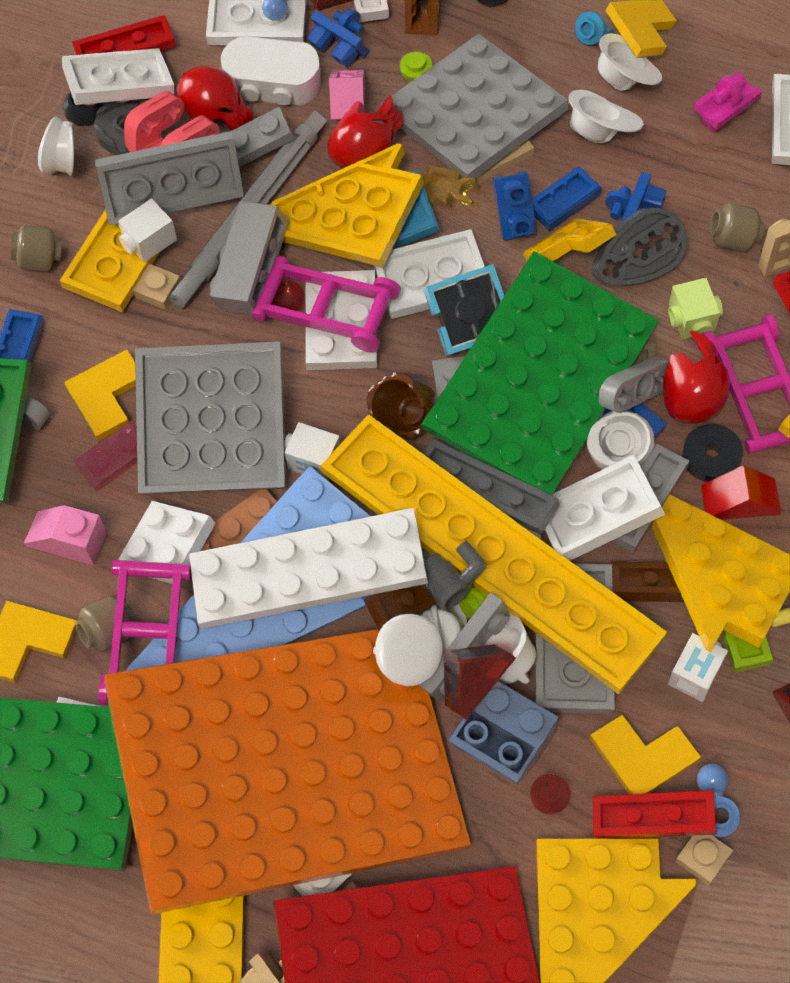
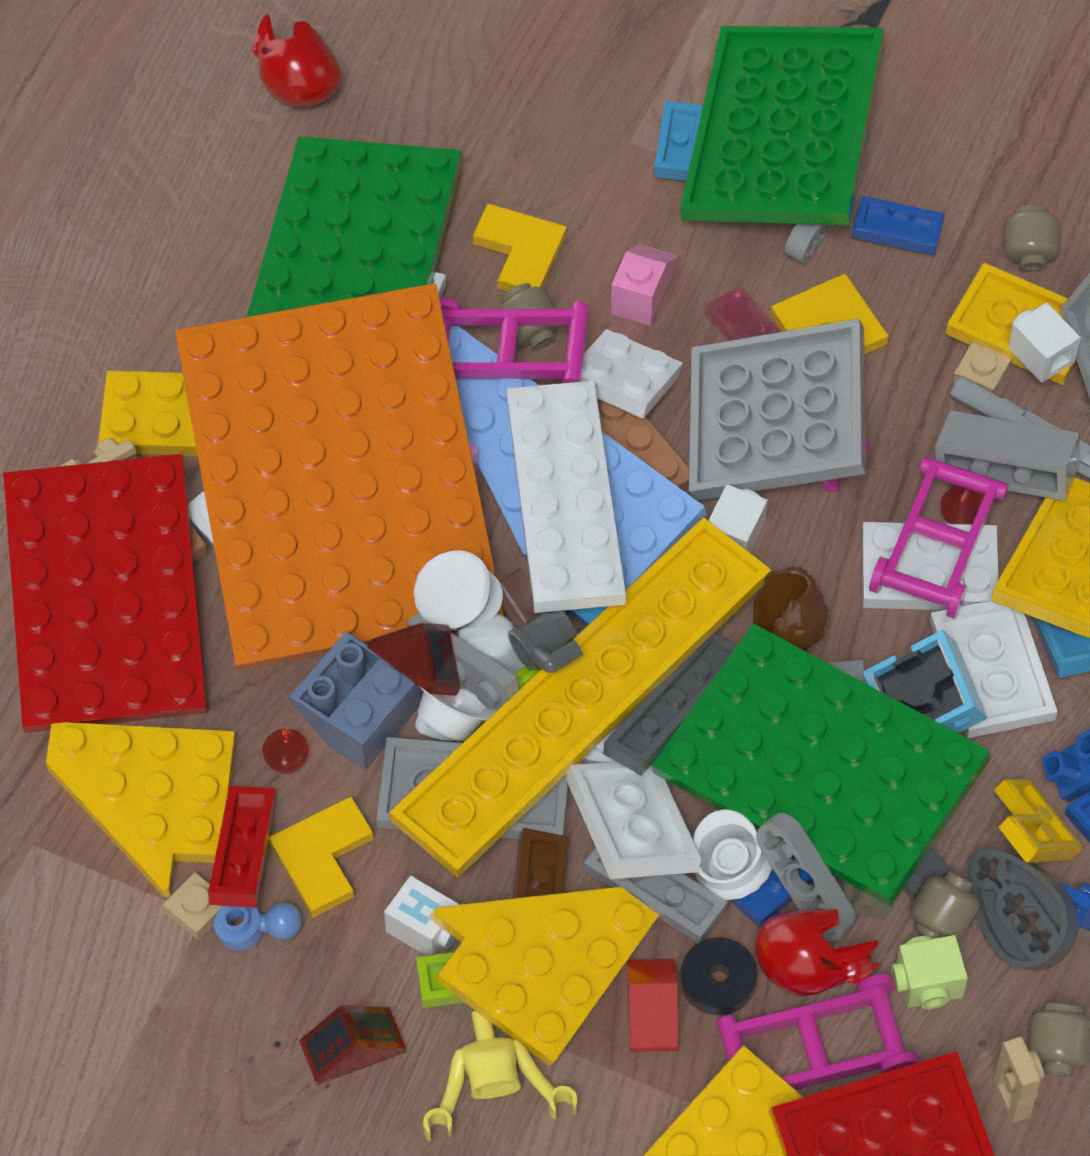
camera: 90 degrees right, 5 degrees down
none -> dark tan head [910,870,981,940]

